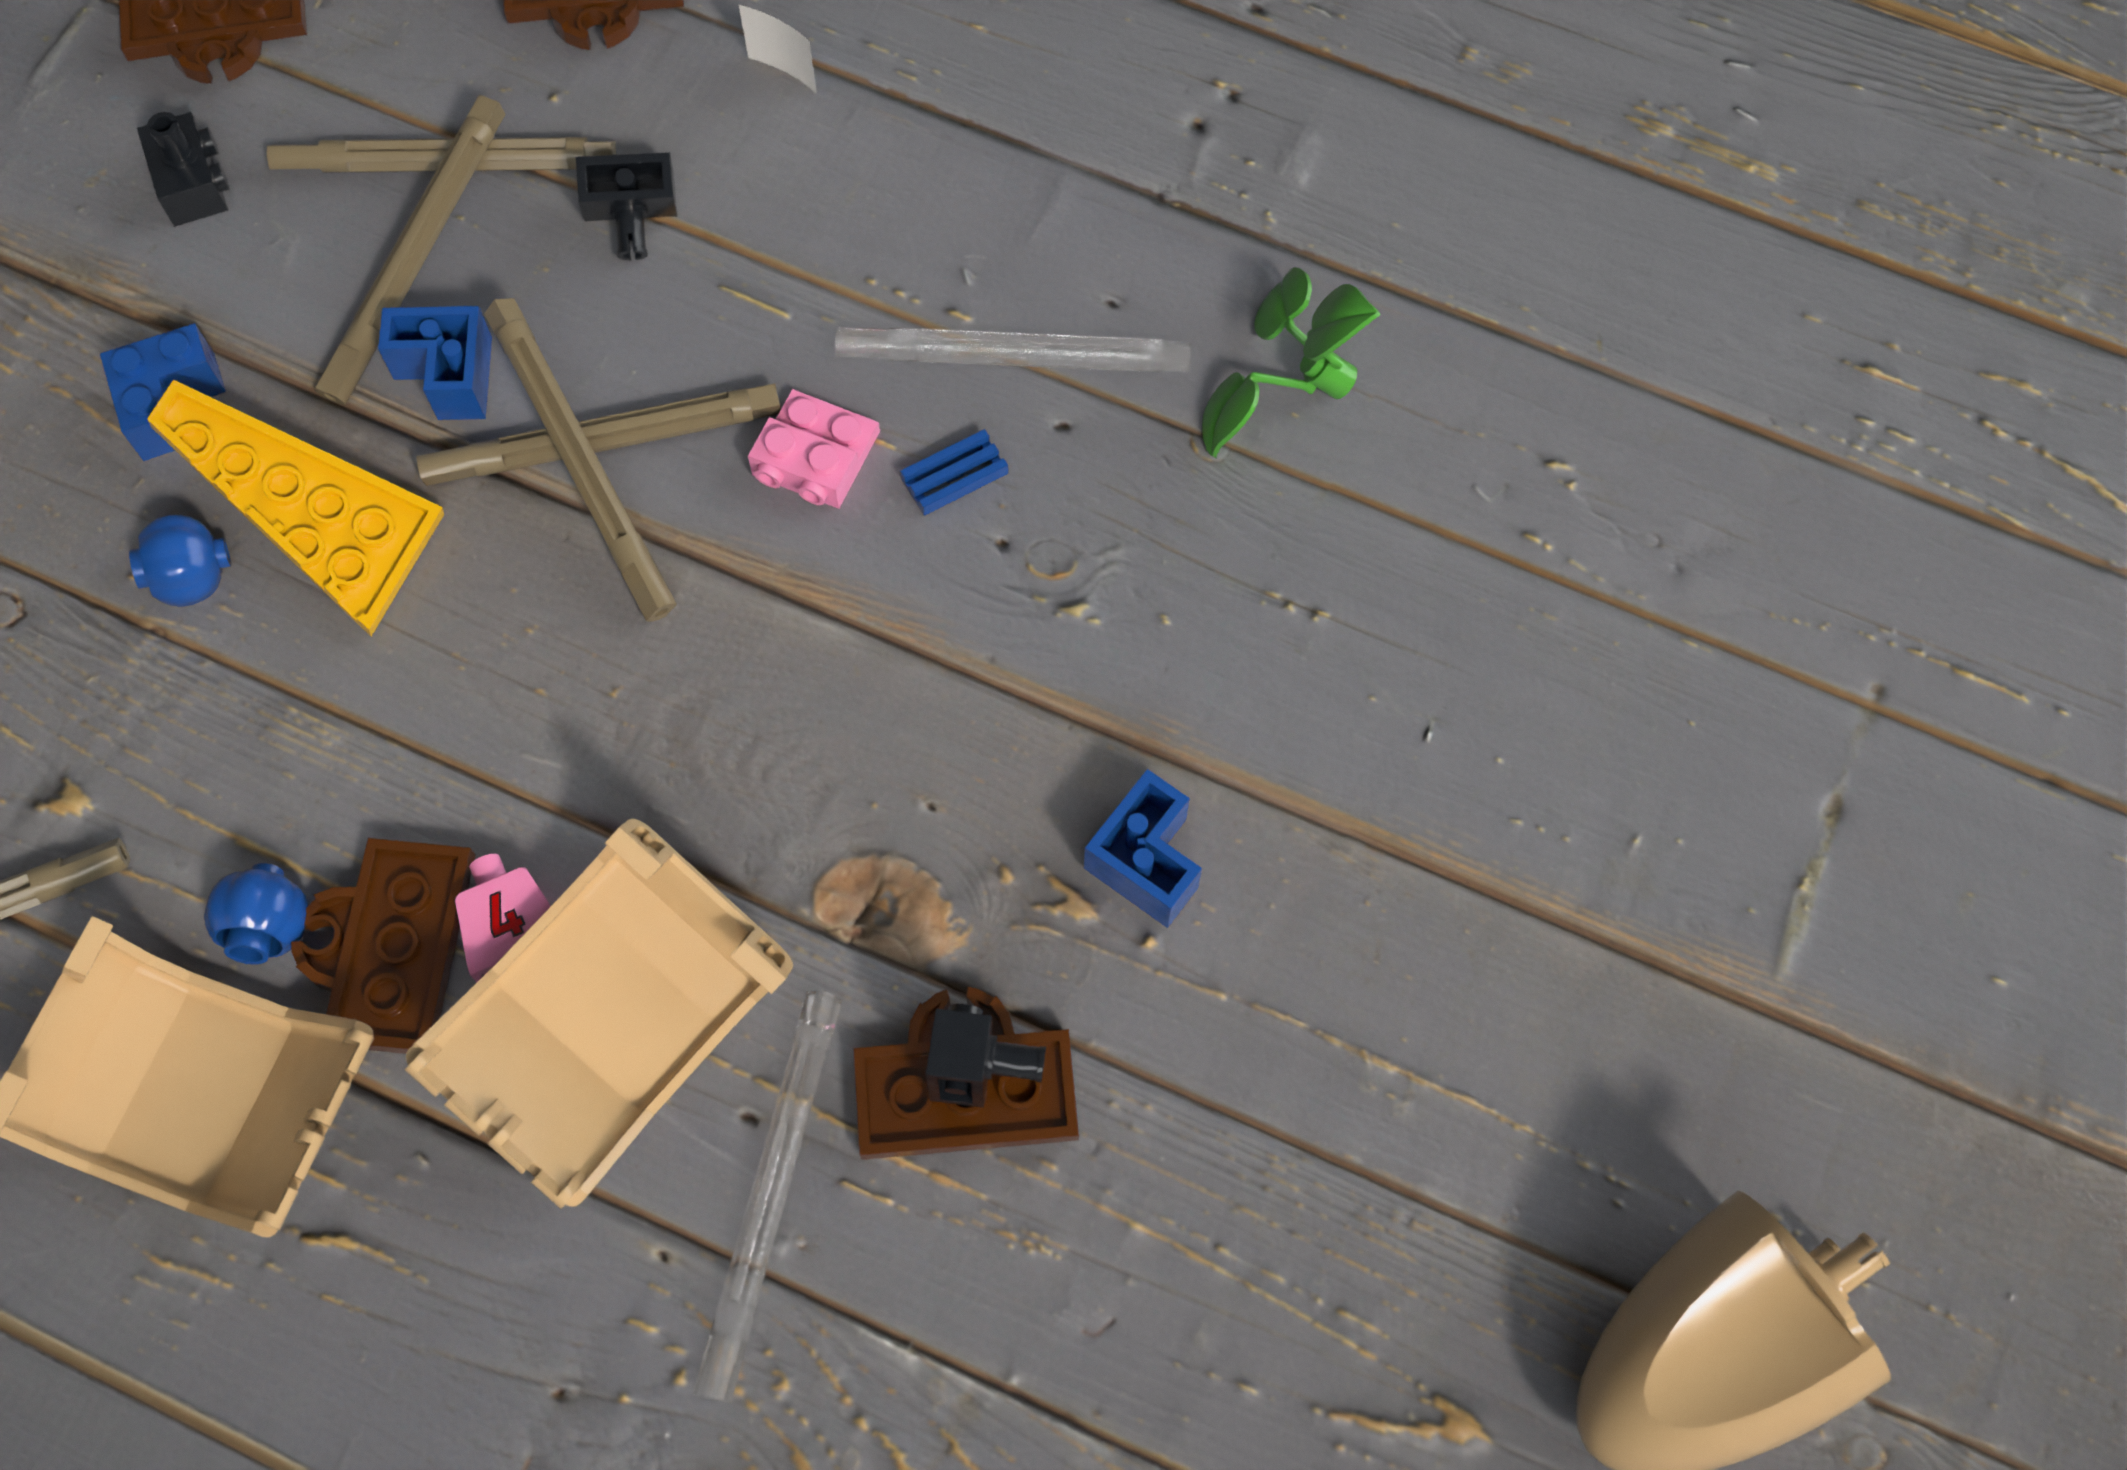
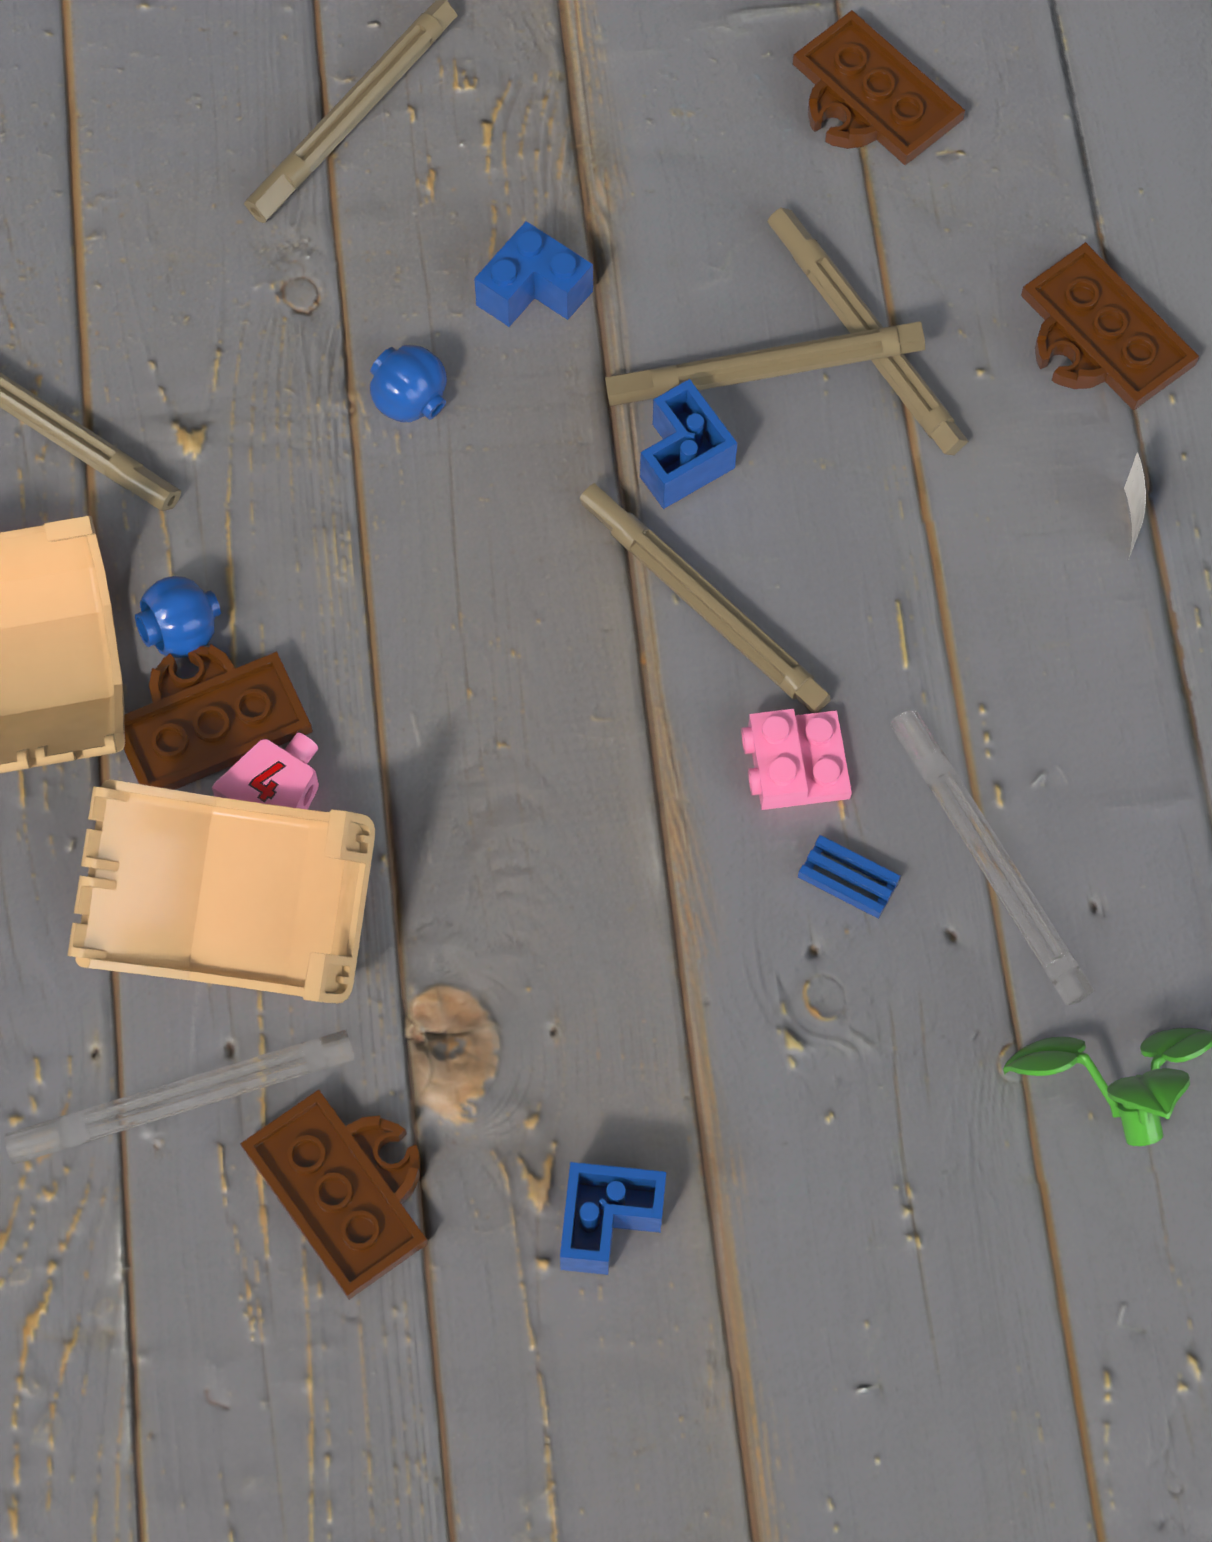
camera: 60 degrees right, 0 degrees up
black brick [137,112,230,227] -> none
yellow wing [147,380,444,636] -> none
dark tan piece [484,298,677,622] -> none
black brick [576,152,677,261] -> none
black brick [926,1004,1046,1108] -> none

